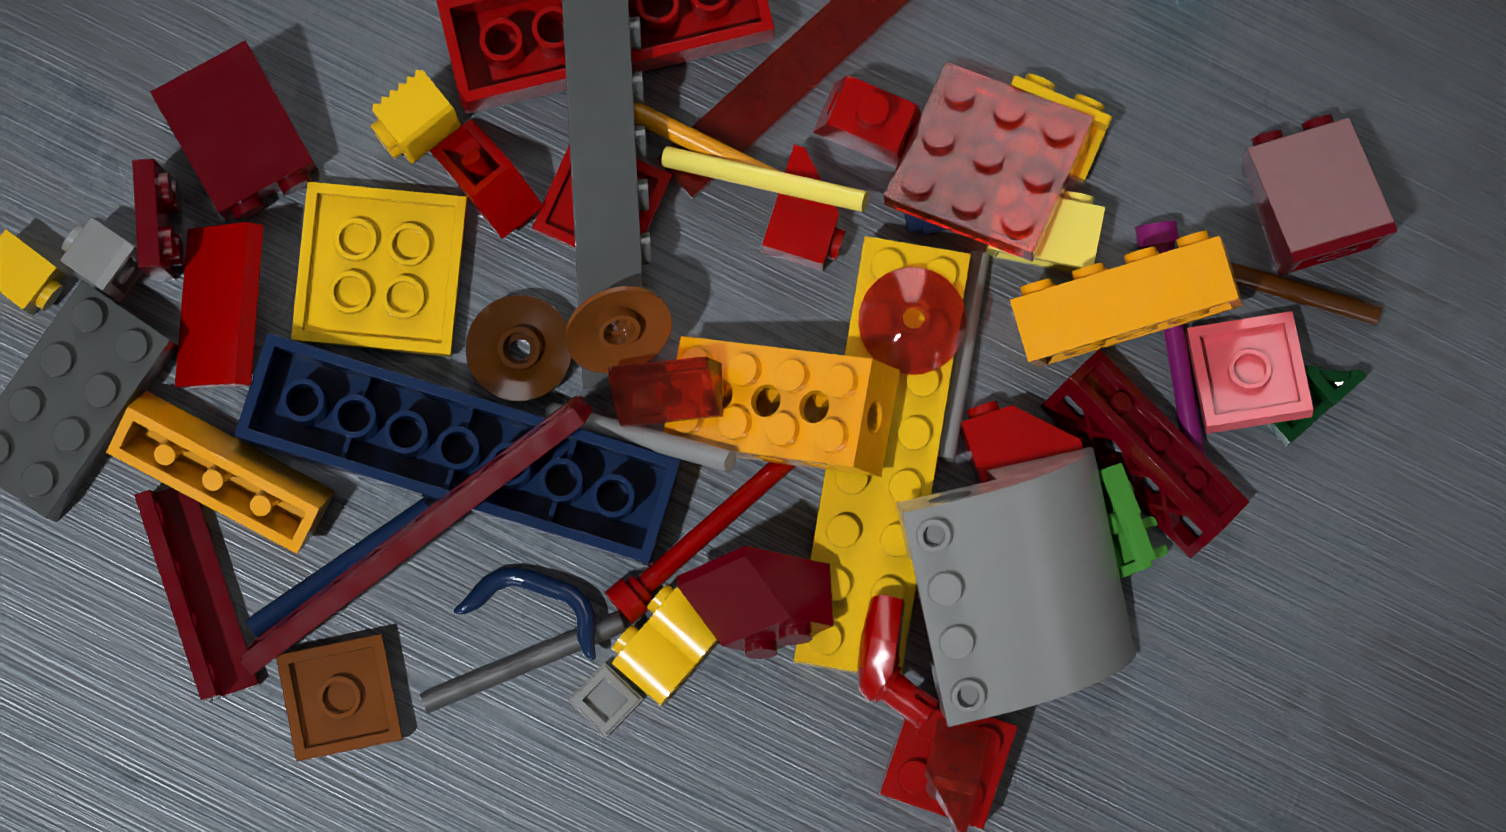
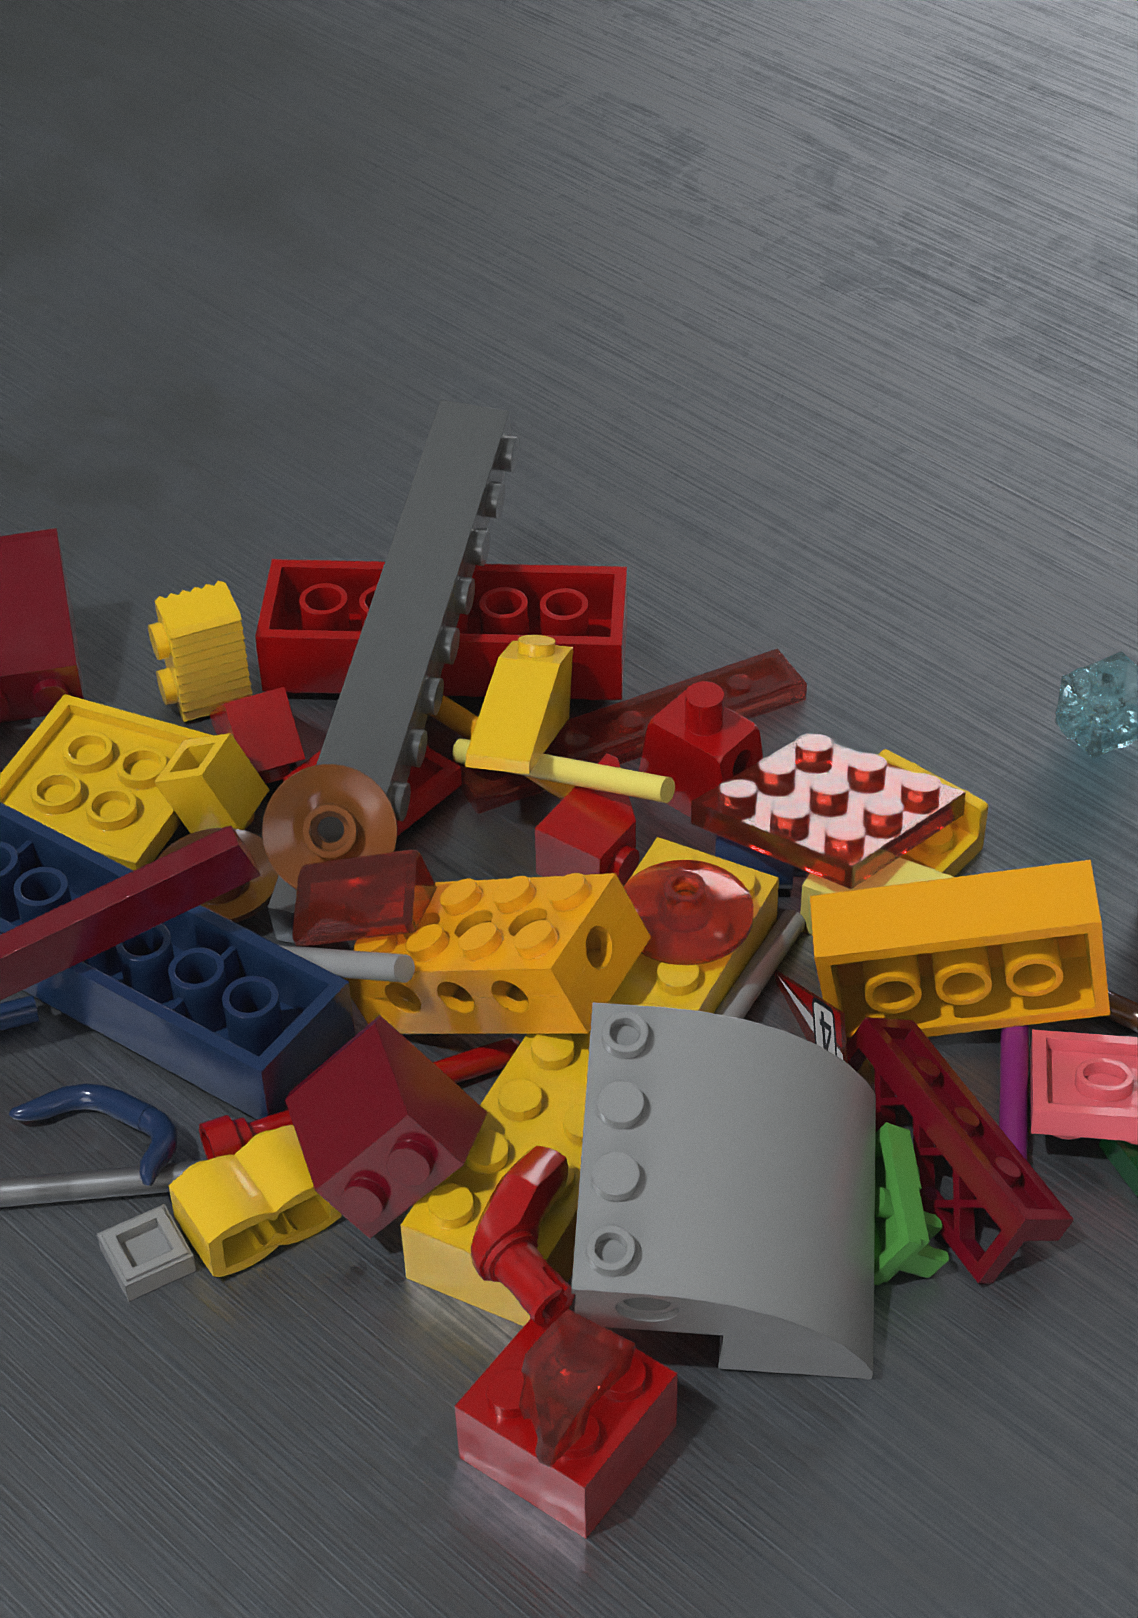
camera: 20 degrees right, 40 degrees down
none -> yellow brick [154,733,269,833]
none -> yellow slope [465,635,573,774]
none -> sticker [775,970,848,1063]

